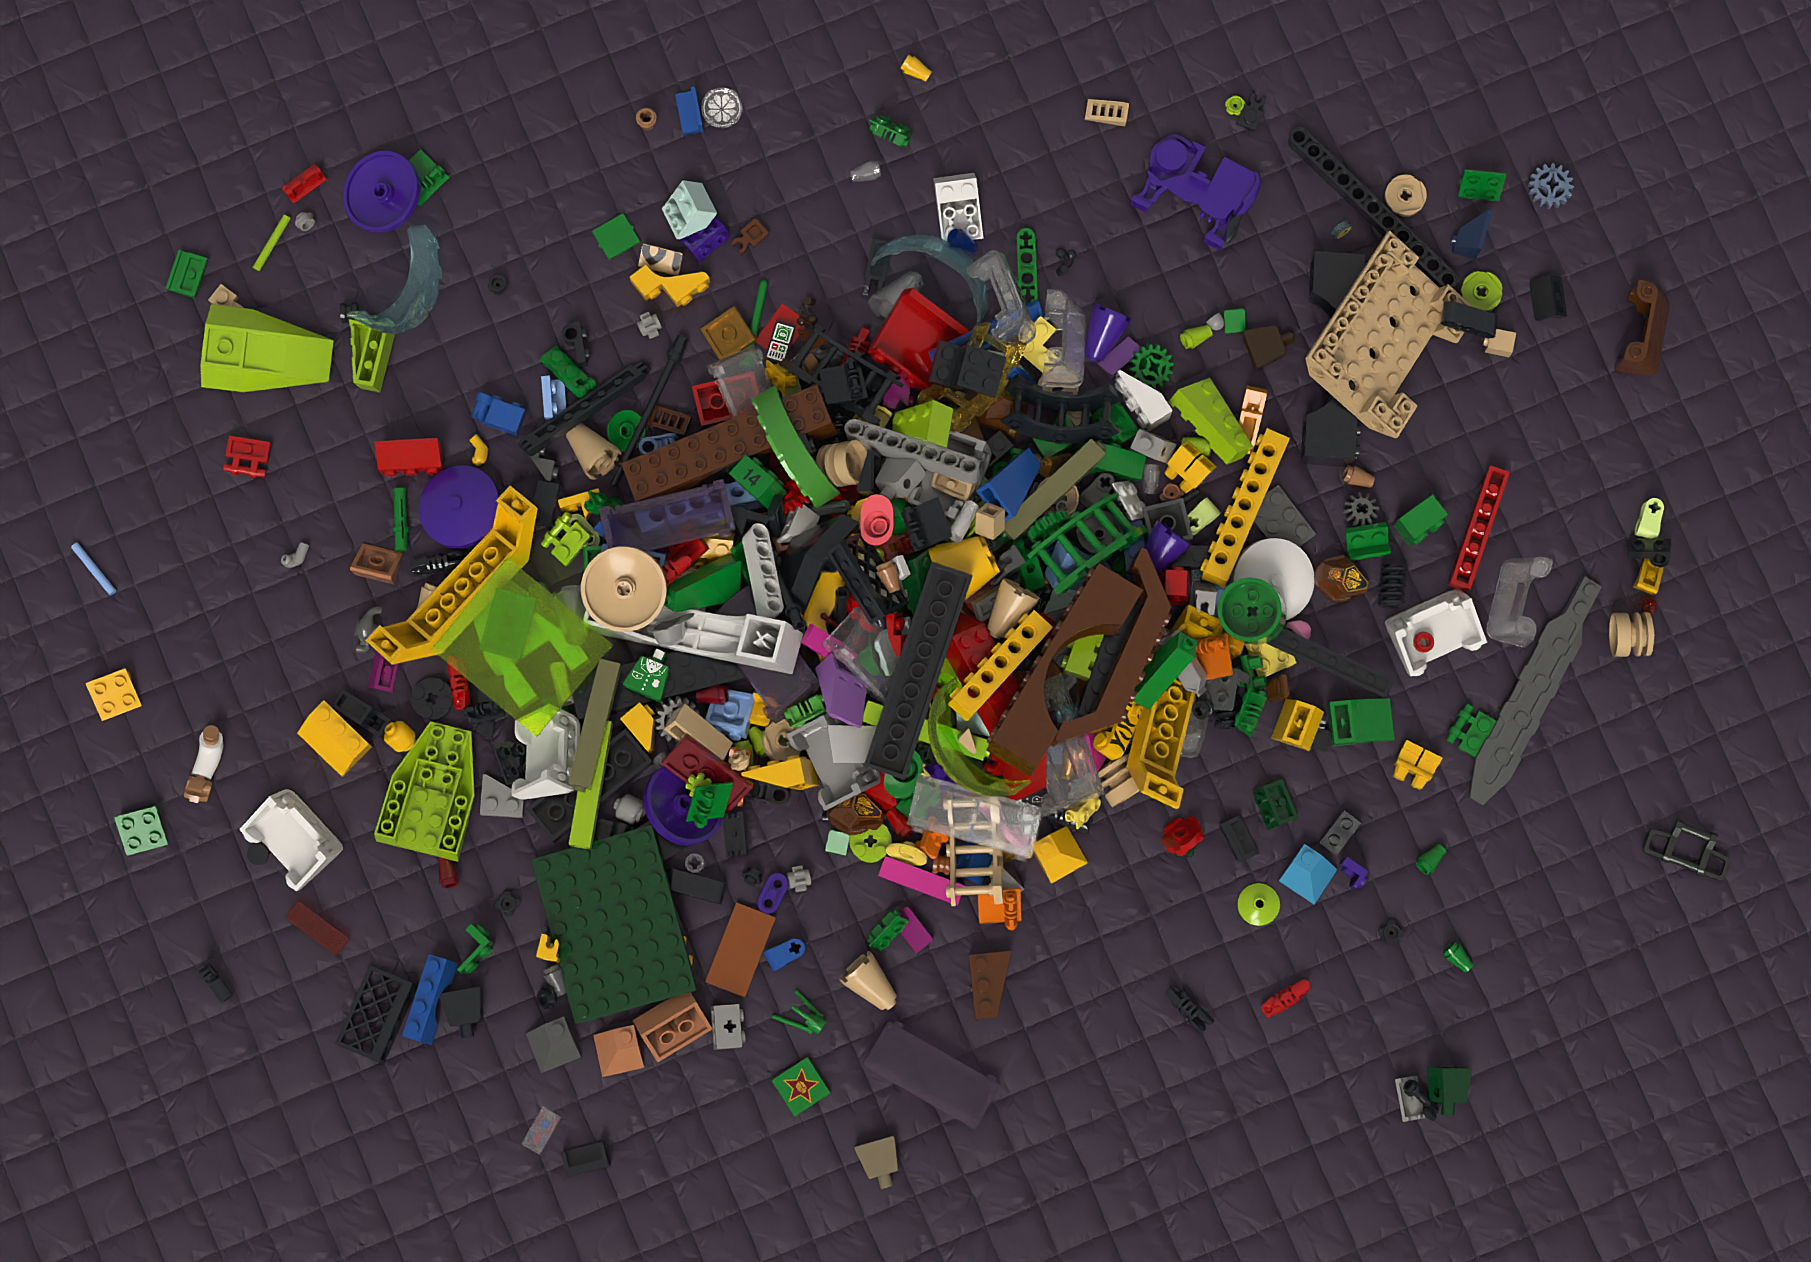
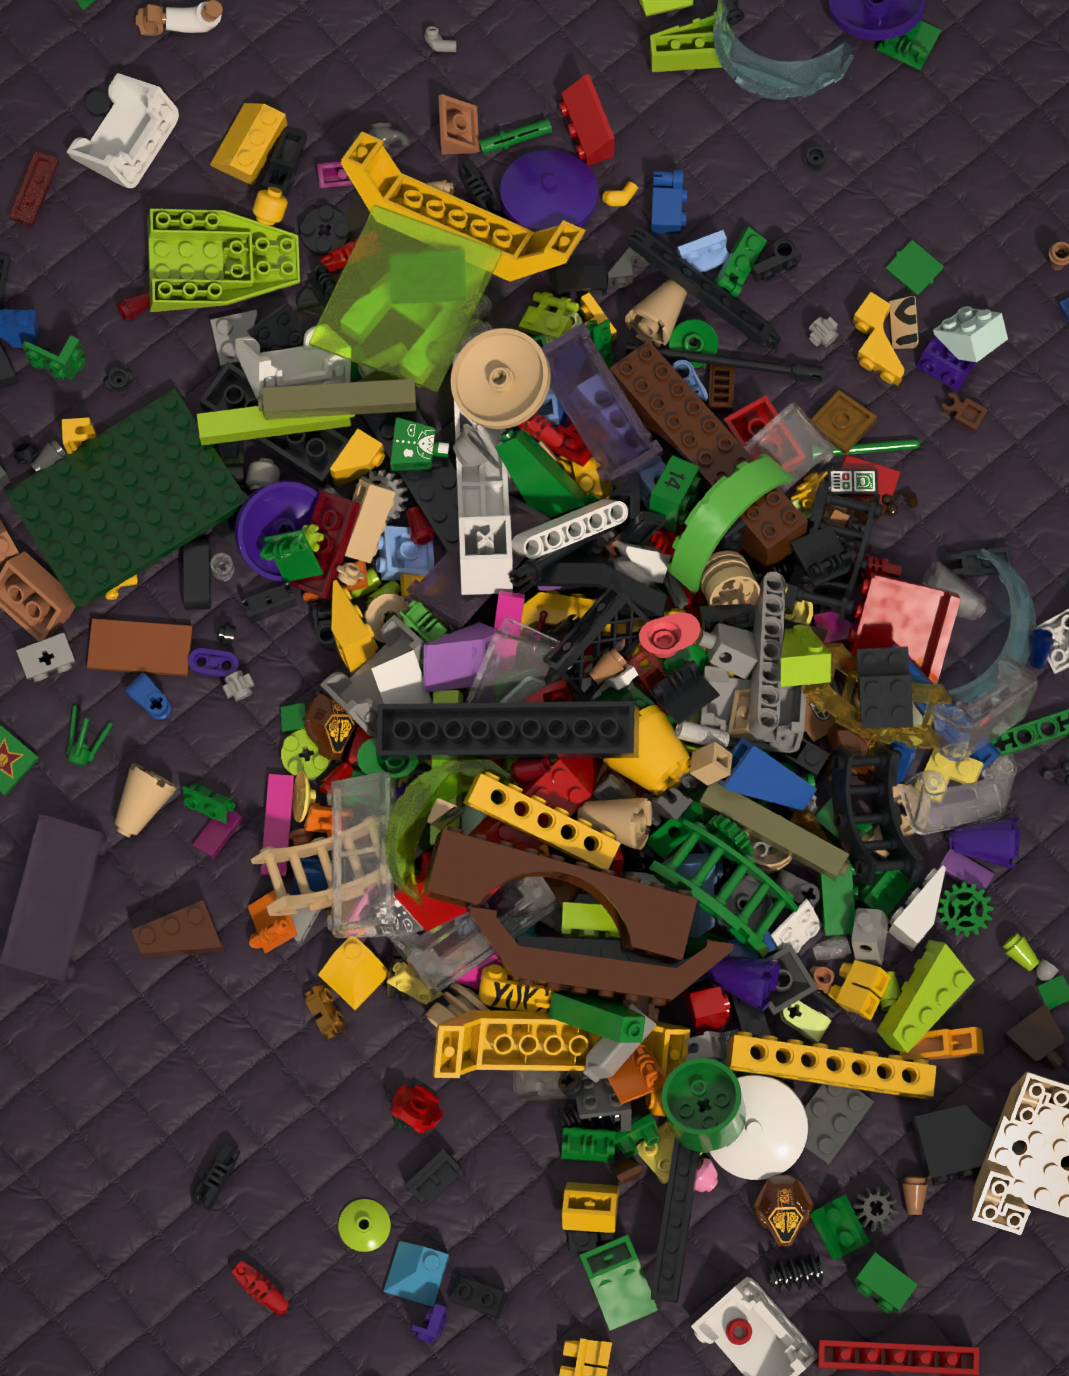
camera: 75 degrees right, 5 degrees down
dark green bracket [1253,779,1299,830] -> none
none -> pearl gold hinge [304,985,348,1040]
none -> dark red cone [510,757,551,784]

